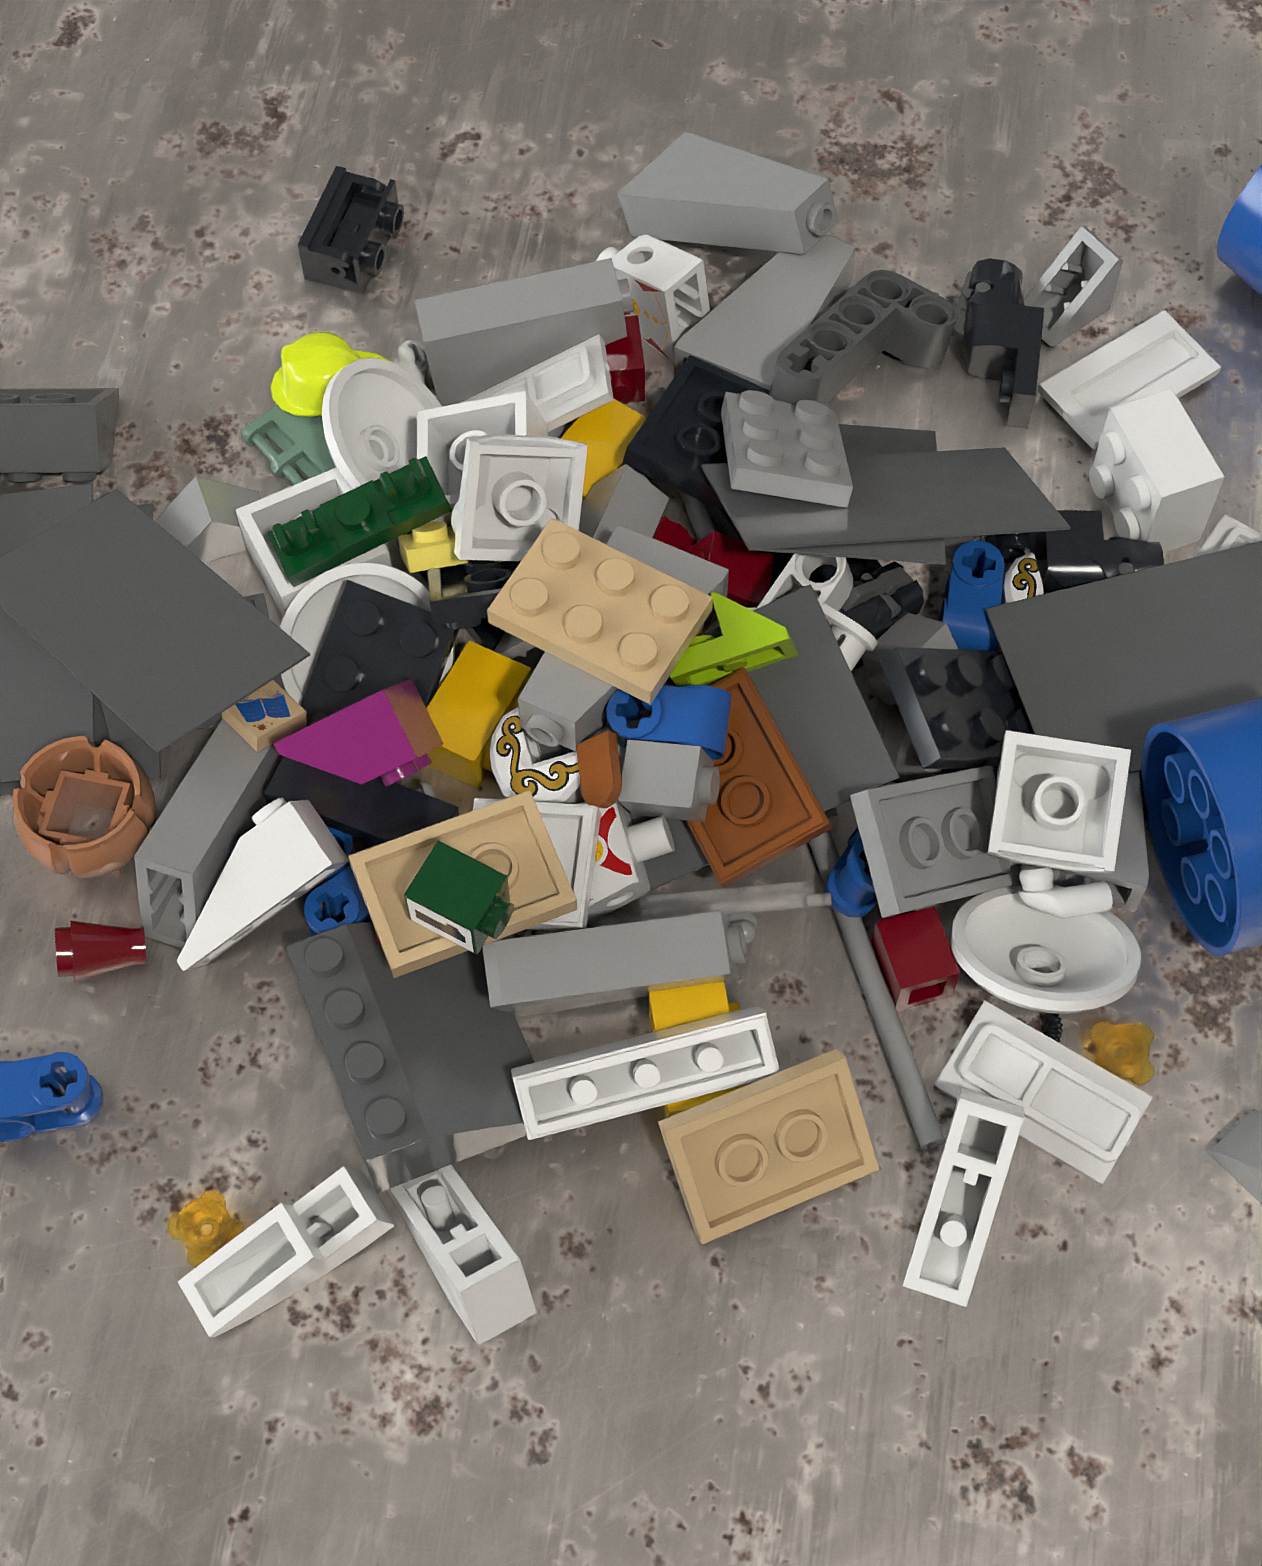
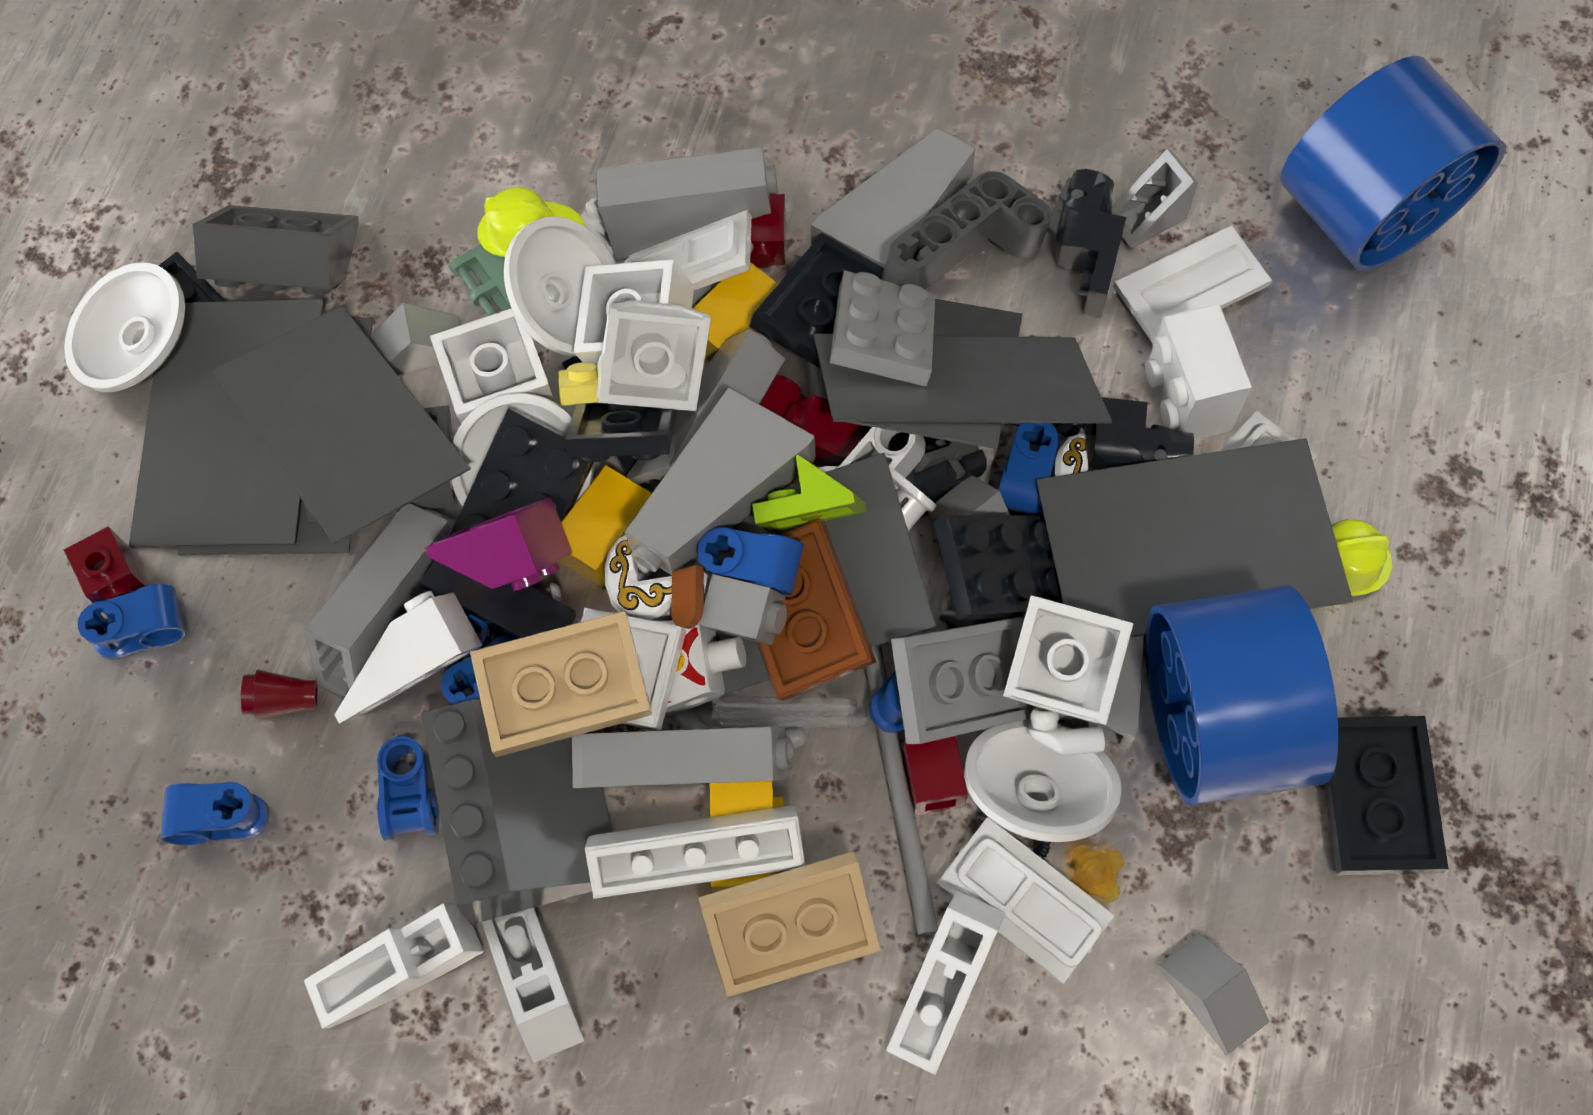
camera: 10 degrees right, 5 degrees up
nougat piece [12,736,156,879] -> none
clear yellow plate [167,1191,245,1268] -> none
tan tile [222,680,307,752] -> none
dark green plate [267,456,452,587] -> none
black hinge [298,166,404,294] -> none
dark green brick [404,840,514,954] -> none
tan plate [487,518,713,705] -> none
white torso [597,234,710,364] -> none
light grey slope [617,131,838,254] -> none
none -> blue piece [377,736,439,841]

